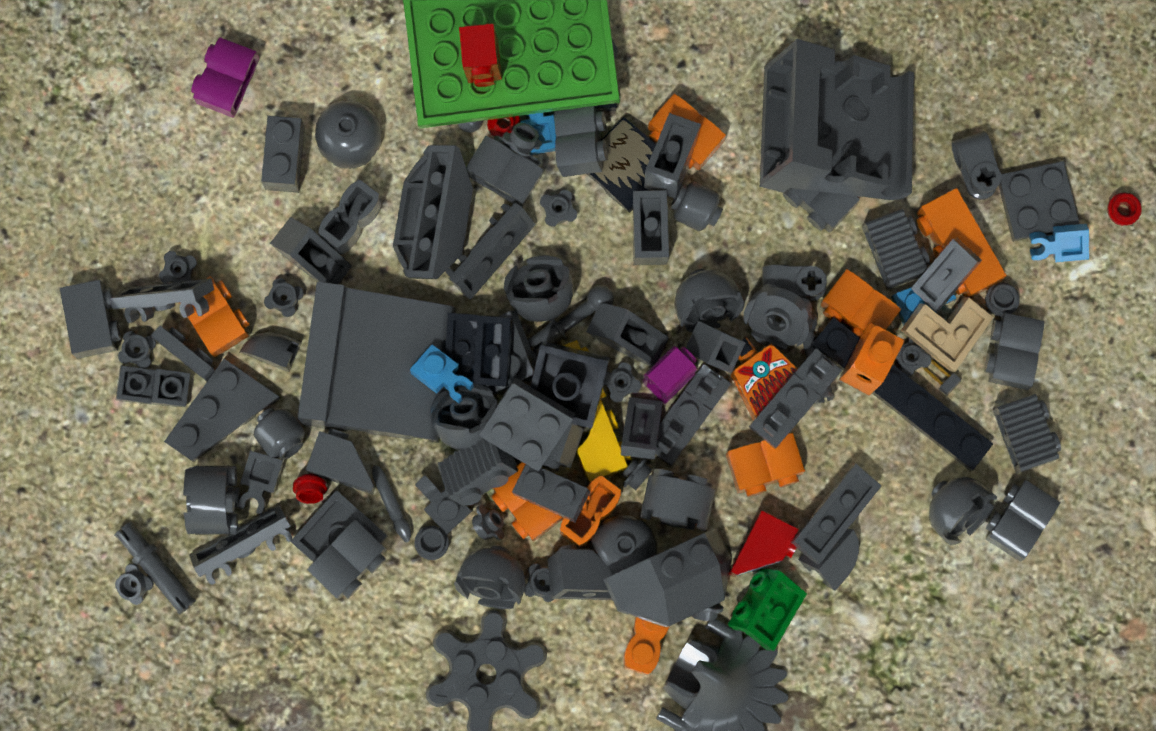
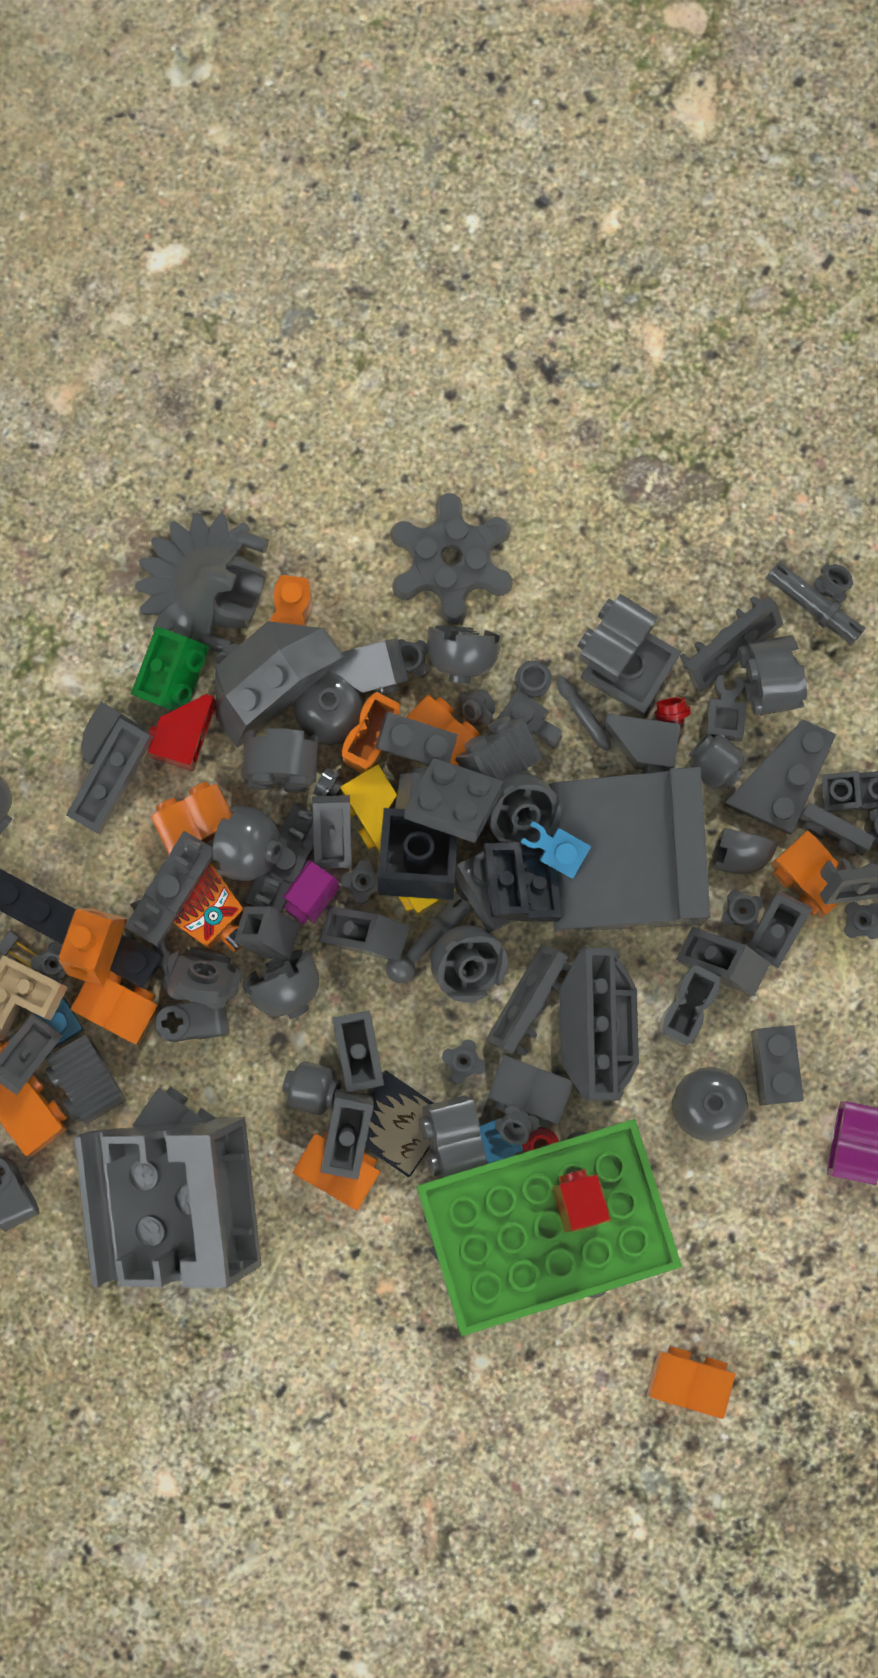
camera: 175 degrees right, 0 degrees up
none -> dark grey cylinder [212,805,283,881]
none -> dark grey slope [747,891,812,968]

